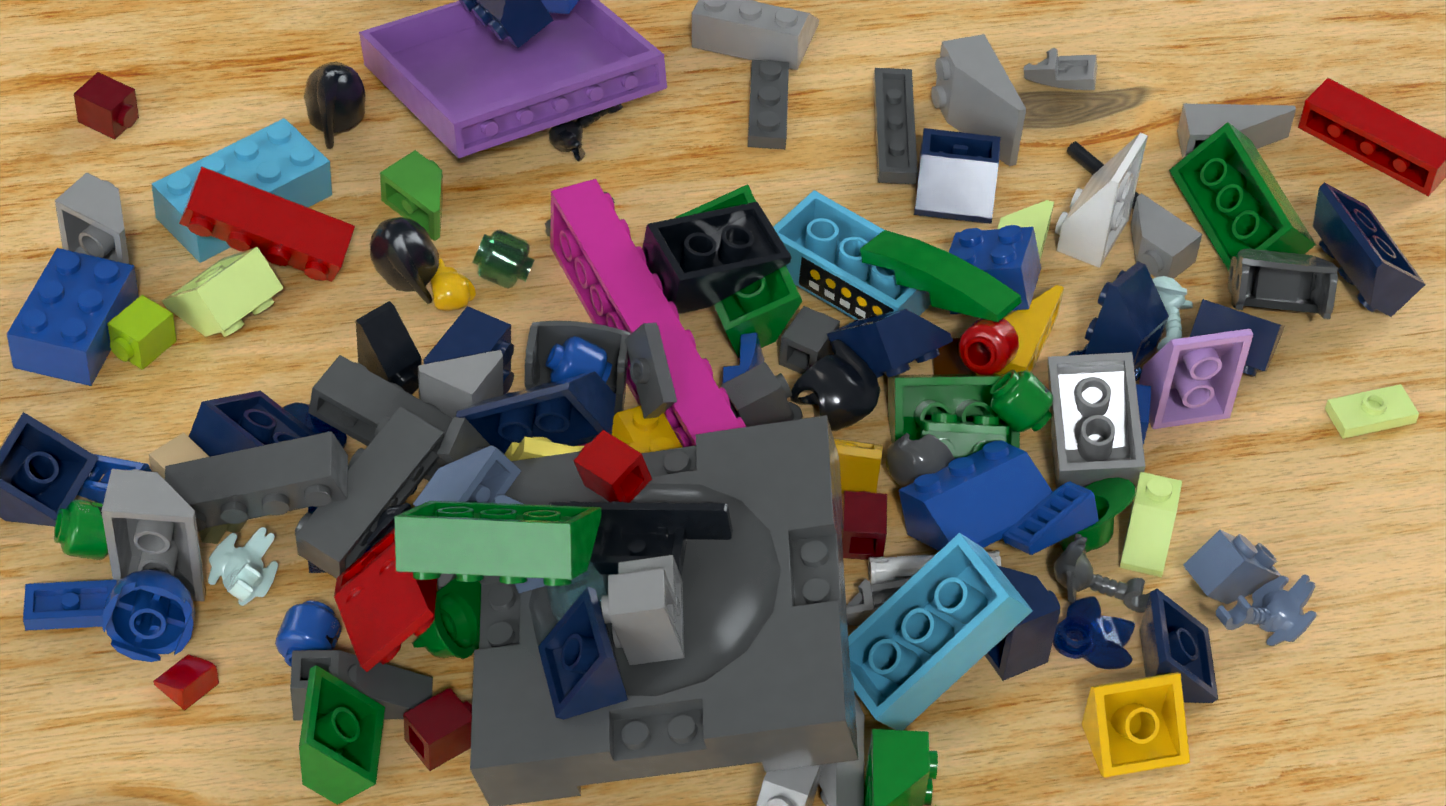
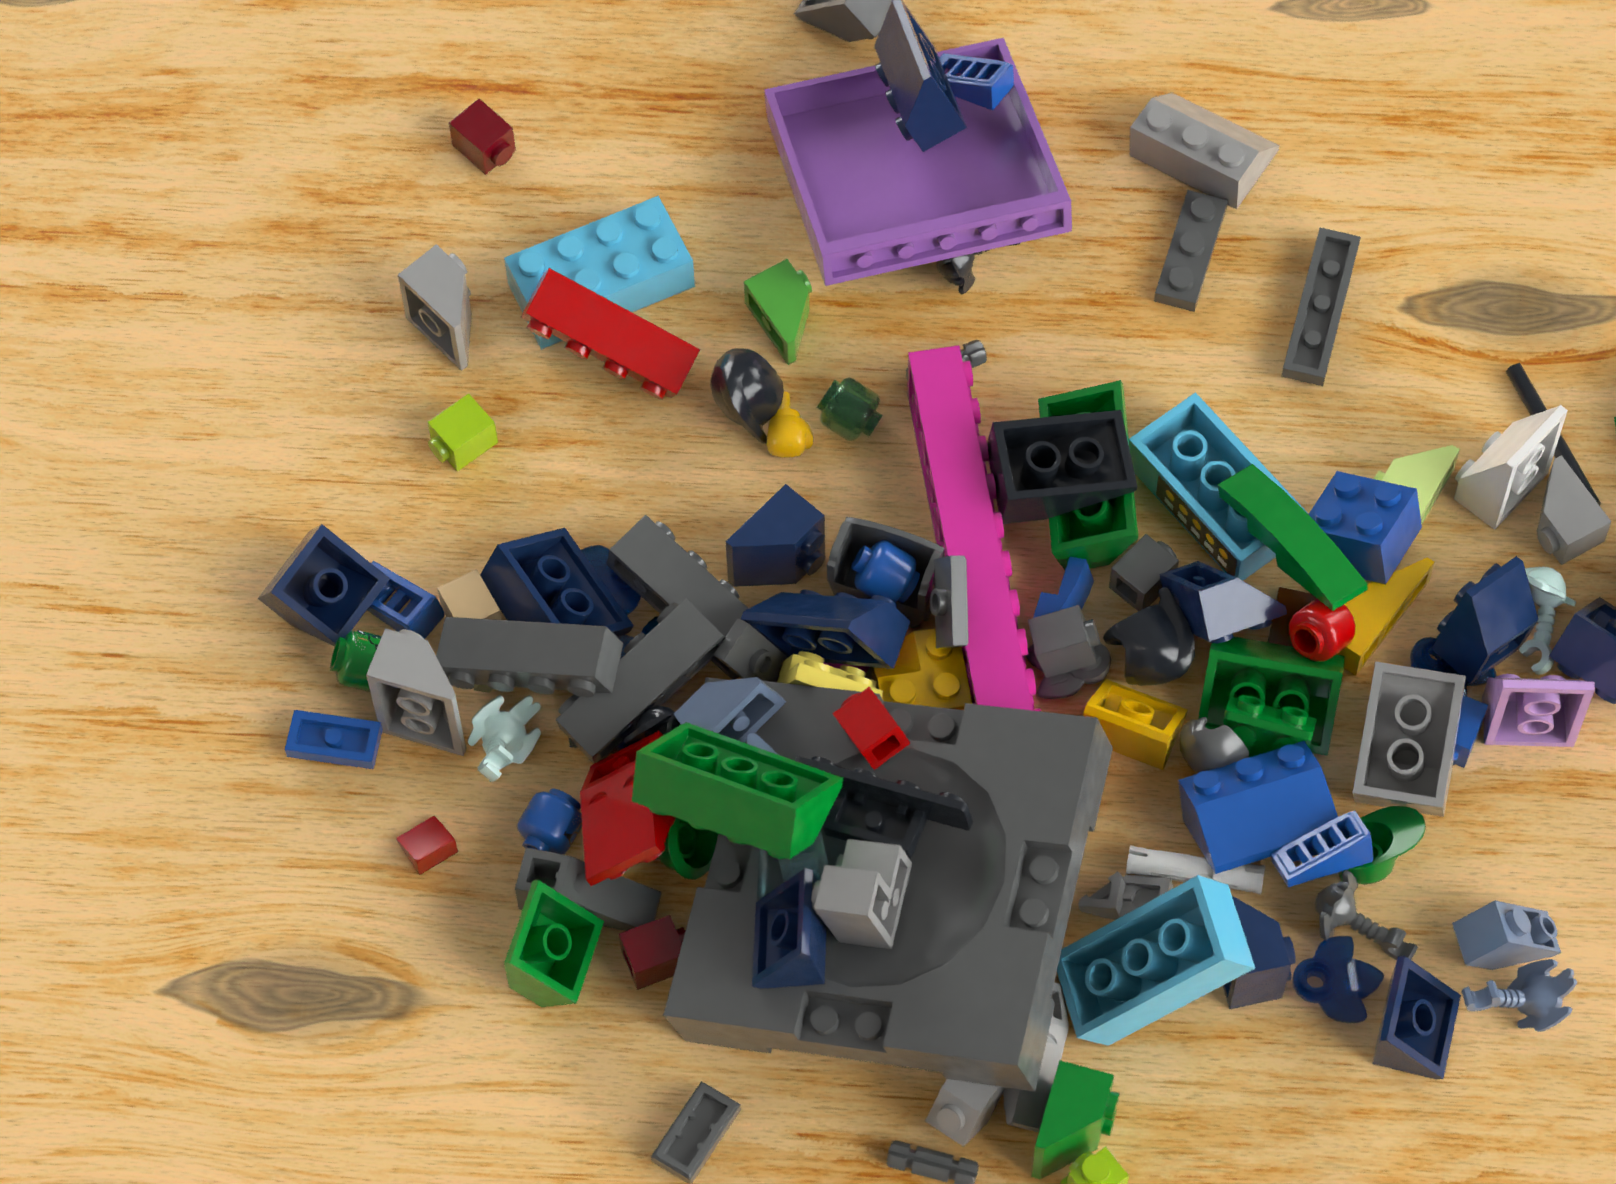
camera: 20 degrees right, 15 degrees up
blue brick [7,248,139,386] -> none
blue cylinder [101,569,195,662] -> none
yellowish green slope [162,247,283,337] -> none
black piece [304,62,366,149] -> none
black slope [356,301,422,395] -> none
light grey slope [418,350,503,418] -> none
dark red brick [841,491,887,560] -> none
slope [914,128,1001,224] -> none
light grey slope [931,34,1026,166] -> none
green head [990,370,1053,432] -> none
light grey slope [1024,48,1098,90] -> none
yellow slope [1081,672,1190,778] -> none
yellowish green slope [1119,472,1182,577] -> none

